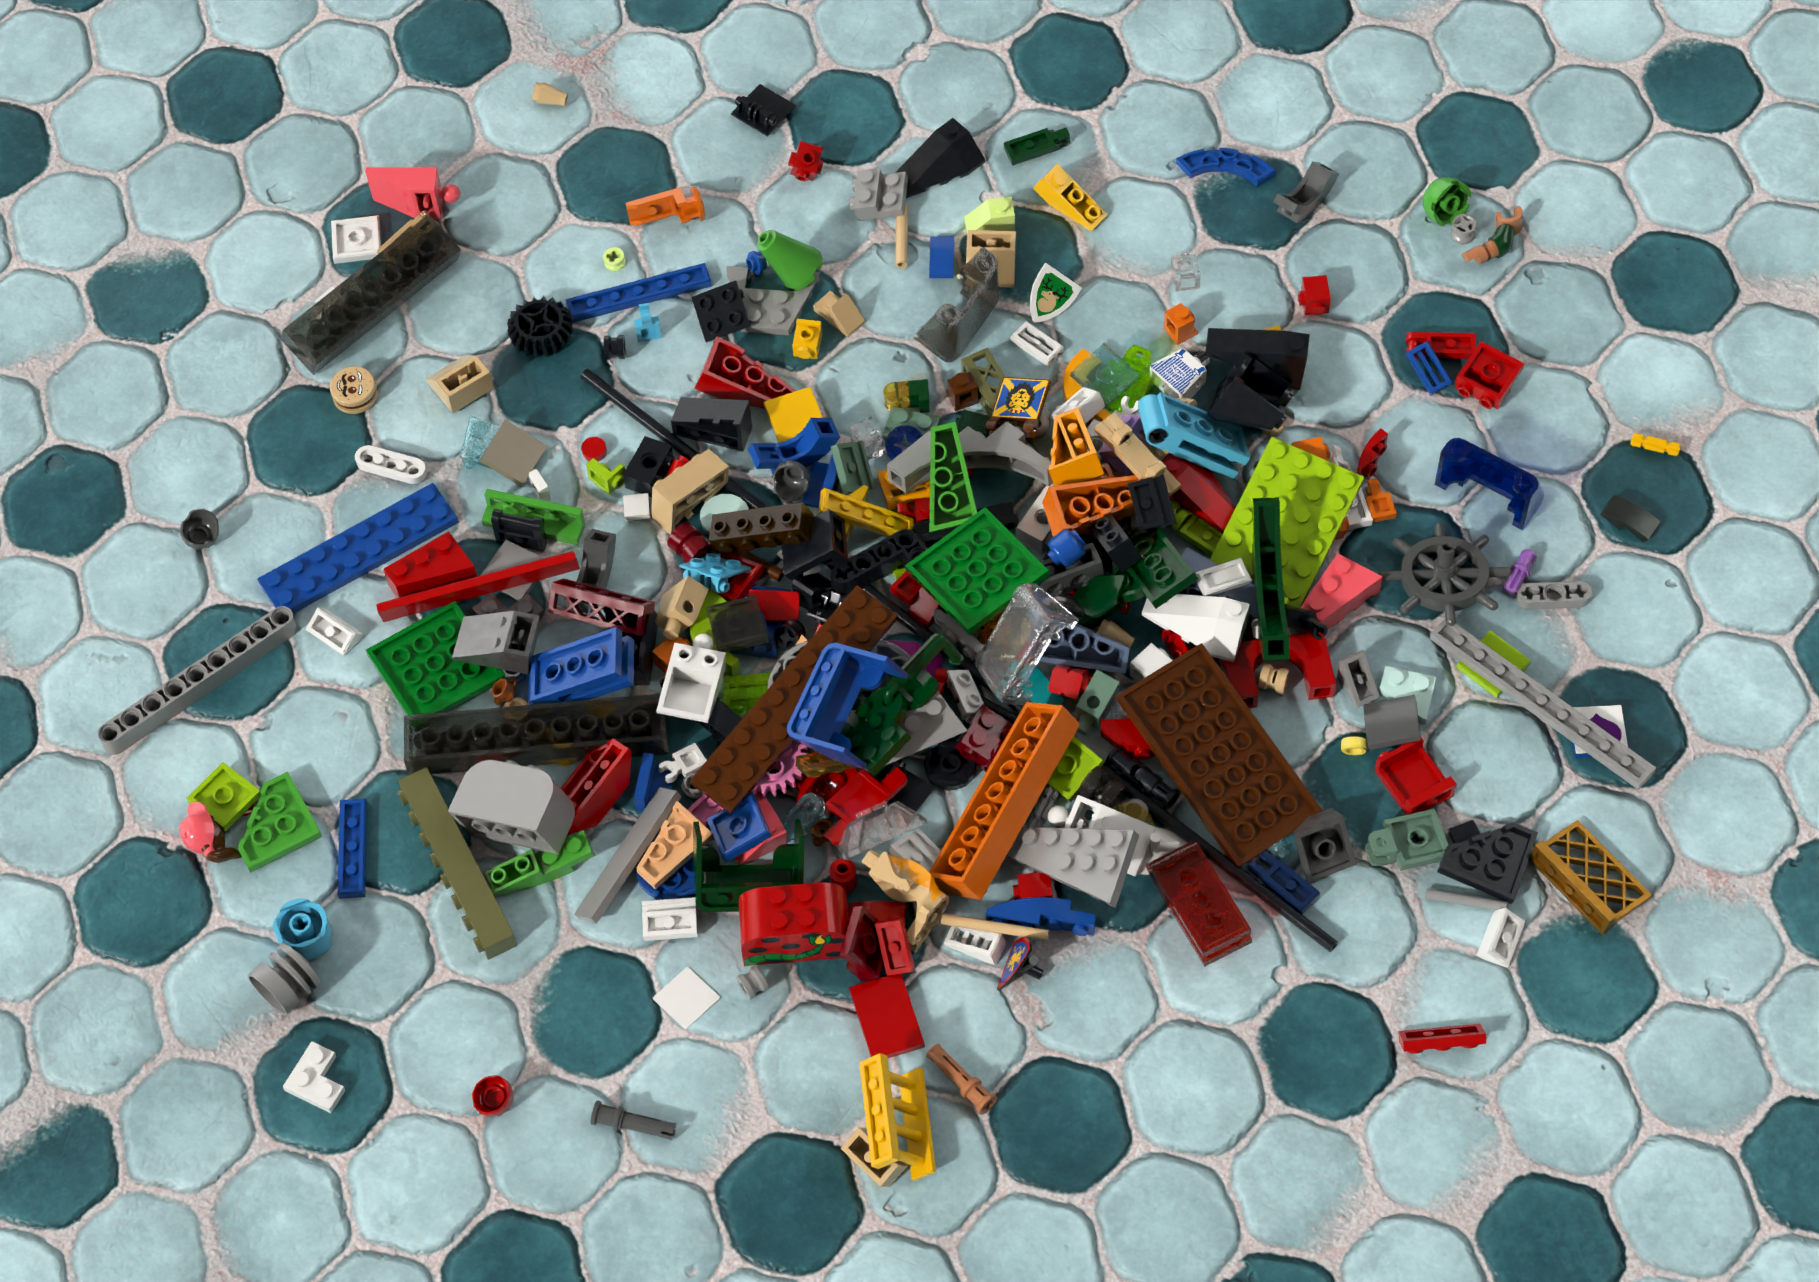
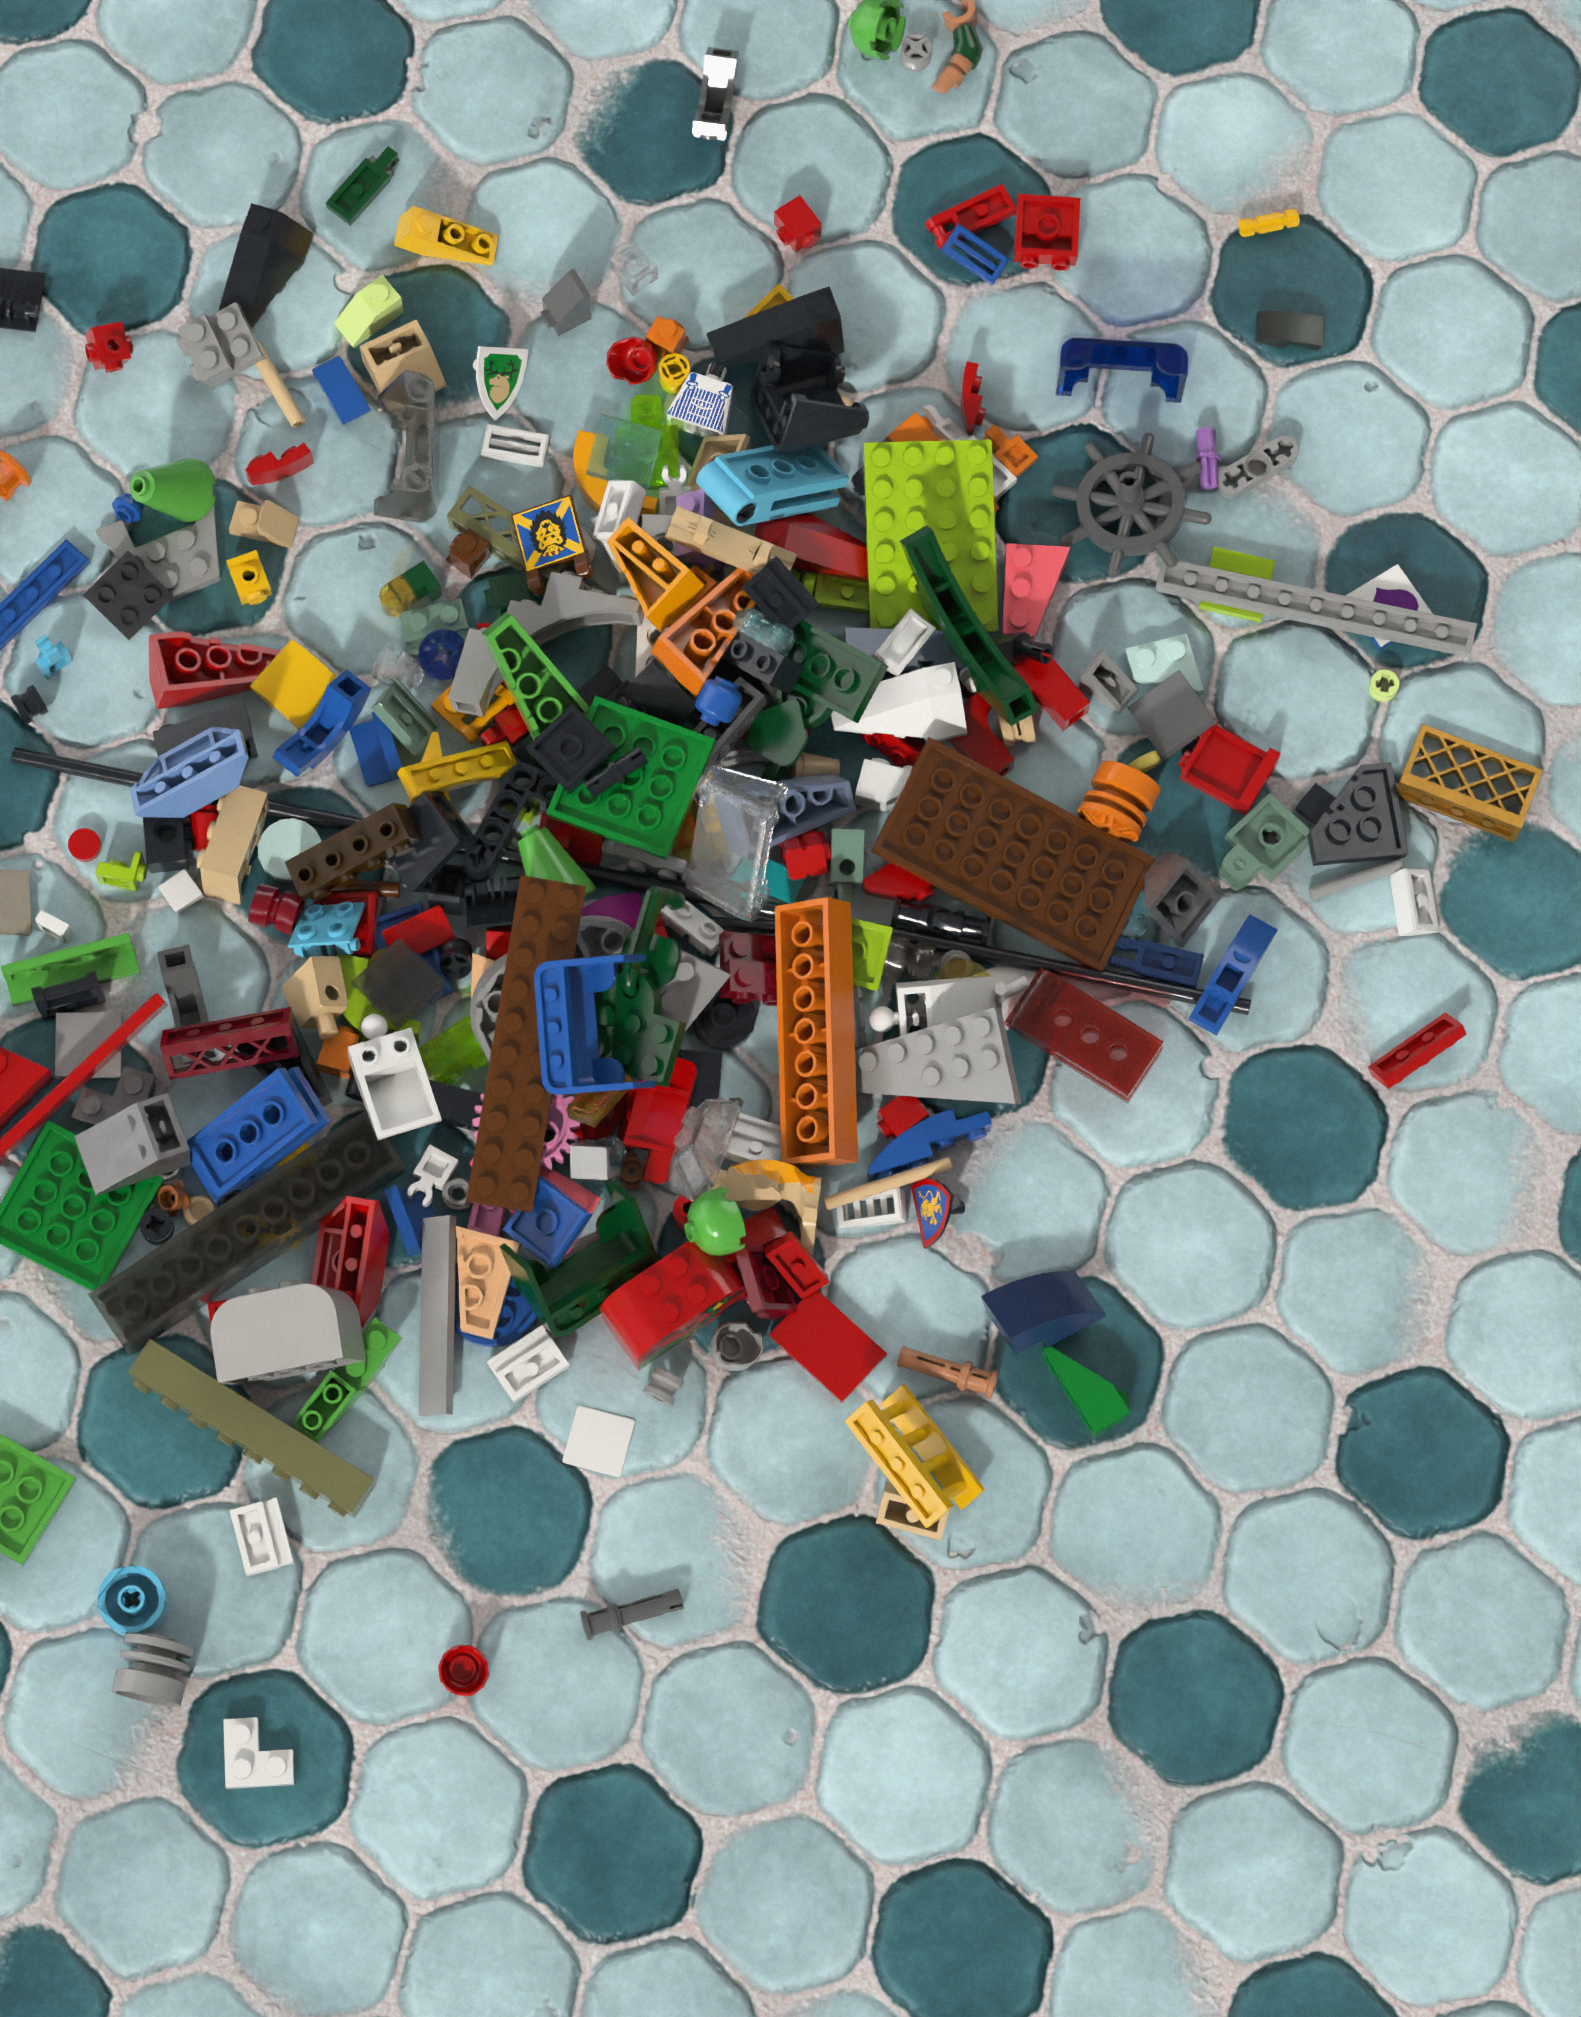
camera: 35 degrees left, 15 degrees up
blue tile [337,798,368,899] -> none
dark grey hair [772,461,810,501] -> none
blue tile [1176,148,1276,187] -> none
none -> medium blue wedge [130,727,249,818]
none -> black wheel [139,1208,175,1246]
none -> white plate [229,1497,294,1577]
none -> red slope [245,442,314,485]
none -> bright green cone [517,824,596,897]
none -> black tile [525,704,617,795]
none -> dark grey slope [540,269,591,336]
none -> panel [570,1139,619,1180]
none -> black pin [583,746,649,799]
none -> red hair [606,336,658,385]
none -> black hinge [613,661,696,726]
none -> yellow wheel [659,353,690,394]
none -> bright green cylinder [684,1186,746,1256]
none -> light grey hair [710,1322,764,1371]
none -> clear light blue plate [732,608,796,654]
none -> dark blue slope [981,1270,1106,1354]
none -> green slope [1041,1346,1131,1438]
none -> orange wheel [1077,760,1161,842]
none -> blue slope [1188,914,1278,1036]
none -> yellowish green bush [1369,669,1399,702]

